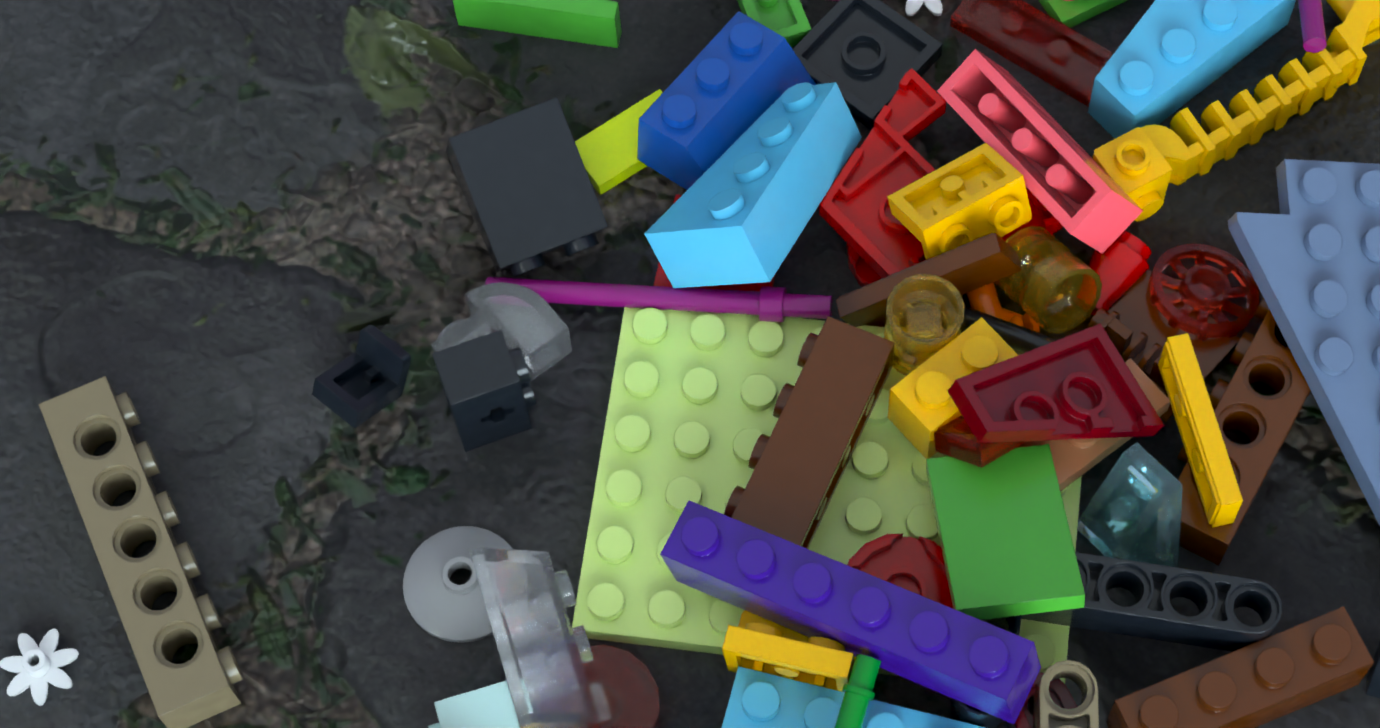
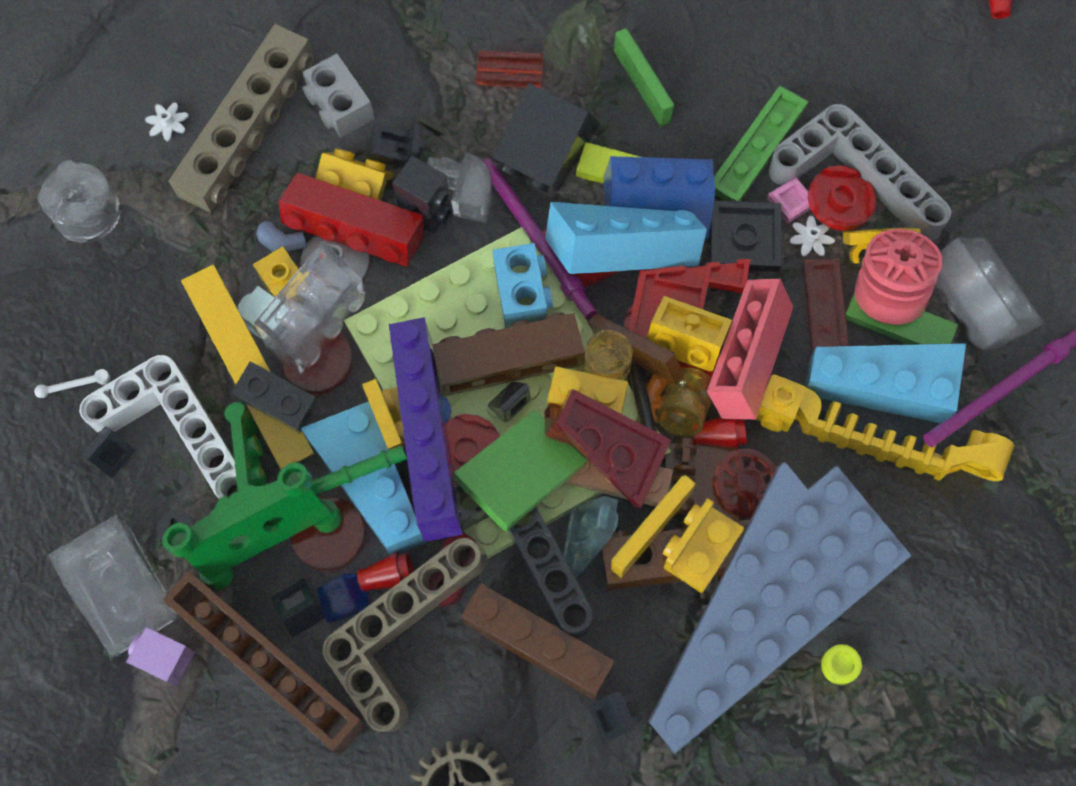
camera: 50 degrees right, 5 degrees up
none -> yellow brick [253,246,310,306]
none -> sand blue arm [256,221,307,252]
none -> red brick [279,173,424,267]
none -> light grey brick [303,54,375,138]
none -> yellow bracket [315,148,394,201]
none -> clear red tile [476,50,544,88]
none -> black slope [488,381,531,423]
none -> medium azure brick [492,243,553,328]
none -> yellow bracket [663,498,744,593]

